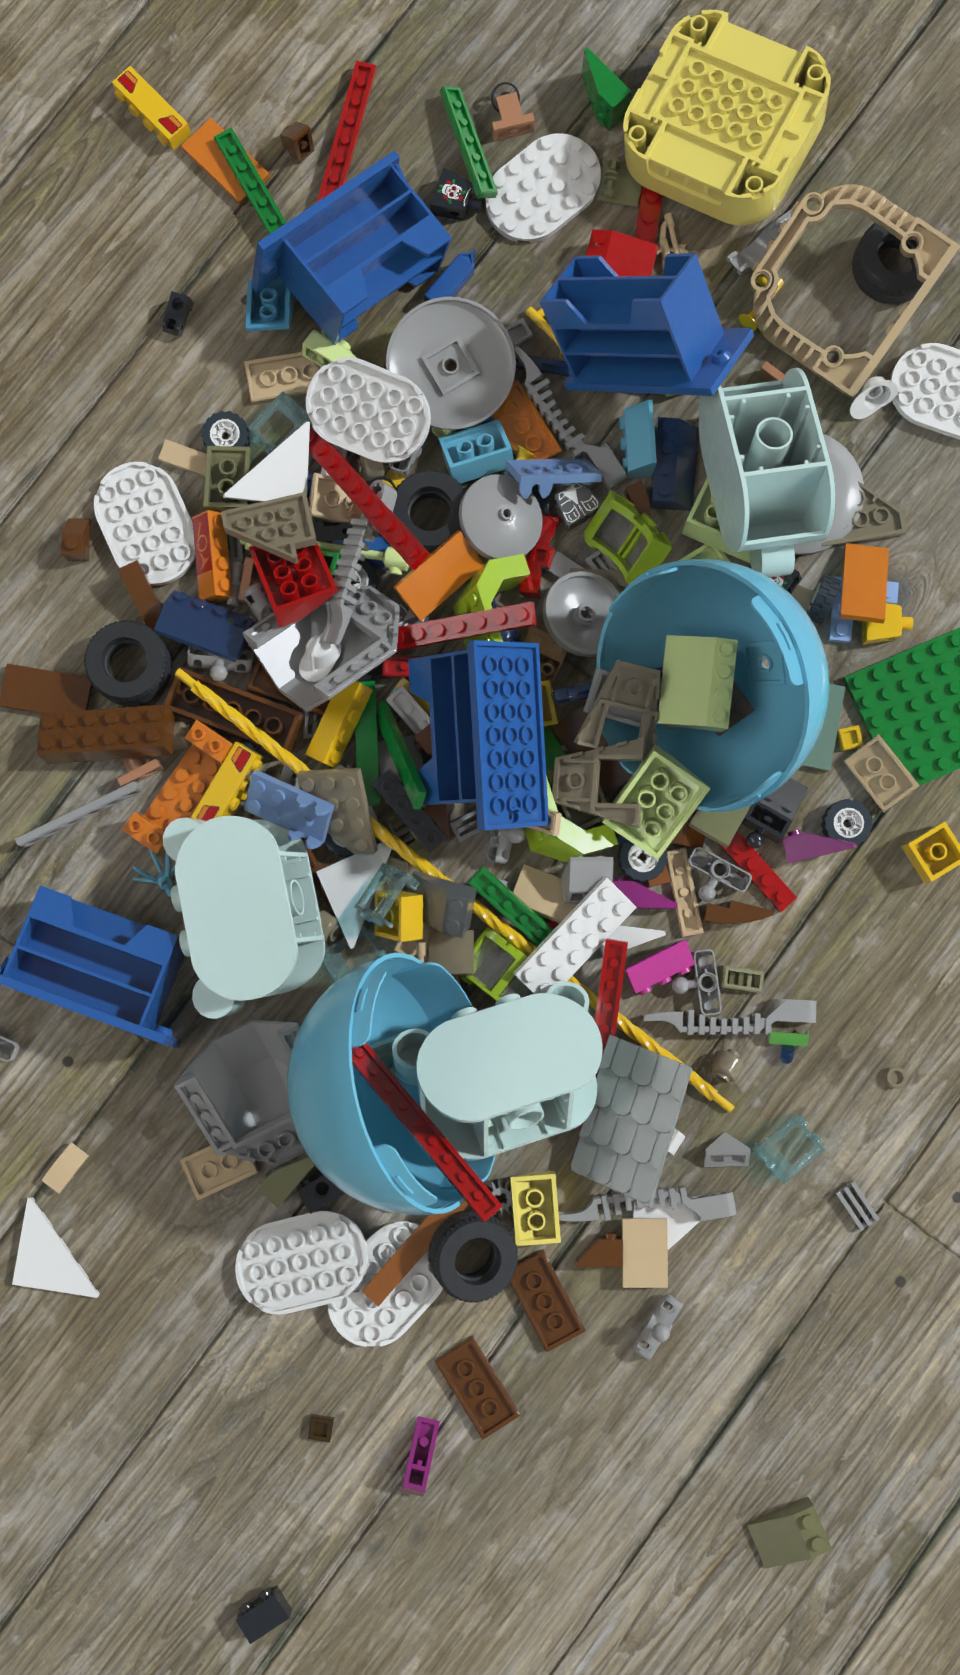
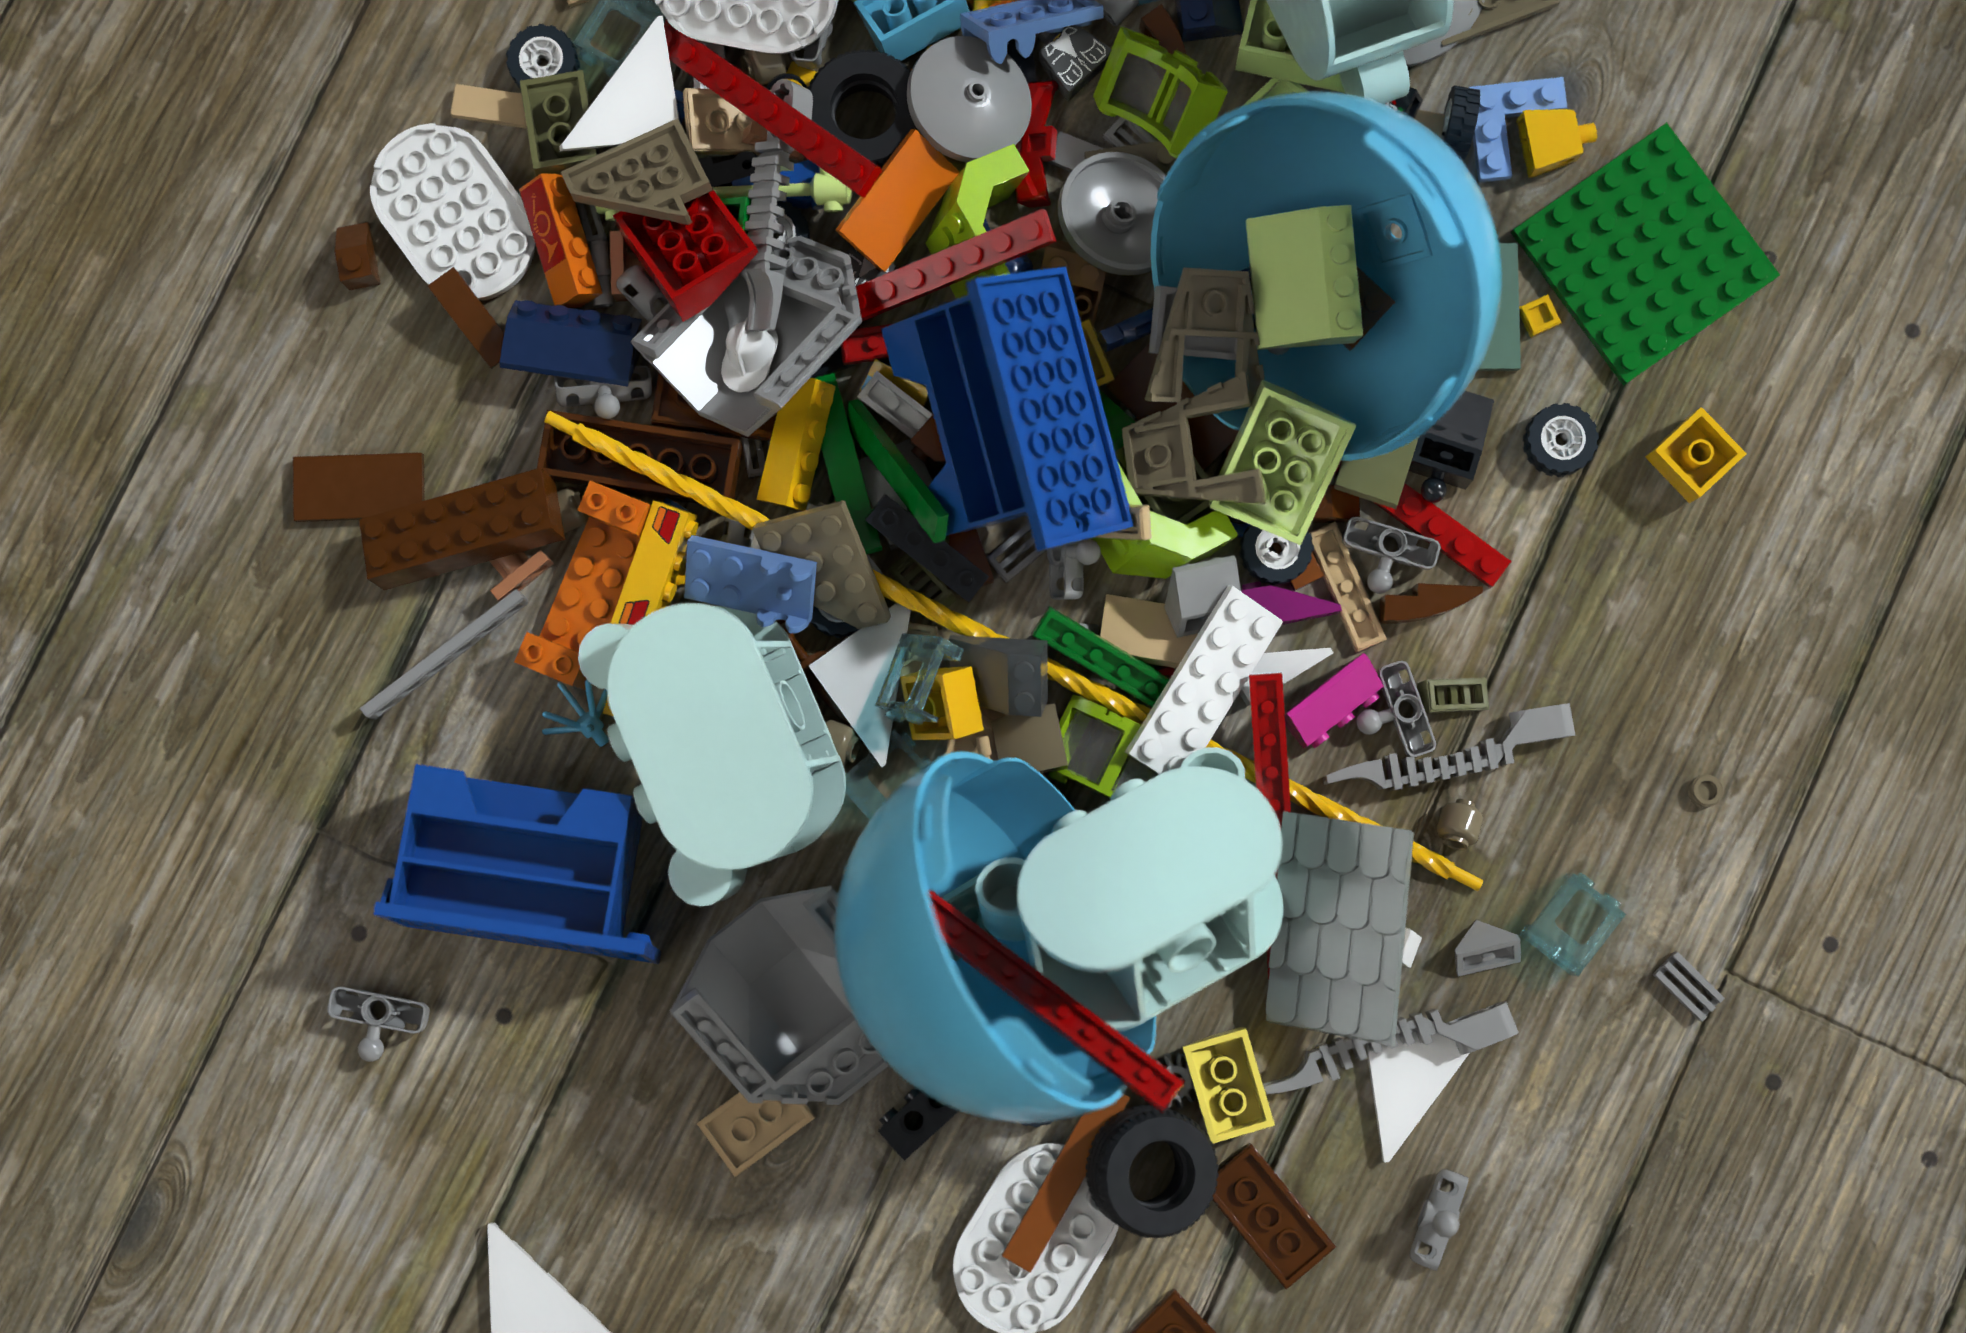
camera: 10 degrees left, 0 degrees up
tan slope [42,1142,89,1194] -> none
black tyre [84,620,172,706] -> none
white plate [235,1211,368,1315] -> none
olive slope [257,1155,315,1208] -> none
reddish brown slope [576,1232,622,1267] -> none
tan tile [622,1218,668,1288] -> none
bright green piece [767,1027,809,1064] -> none
magenta slope [782,829,857,863] -> none
orange tile [840,543,889,624] -> none
tan tile [843,734,920,812] -> none

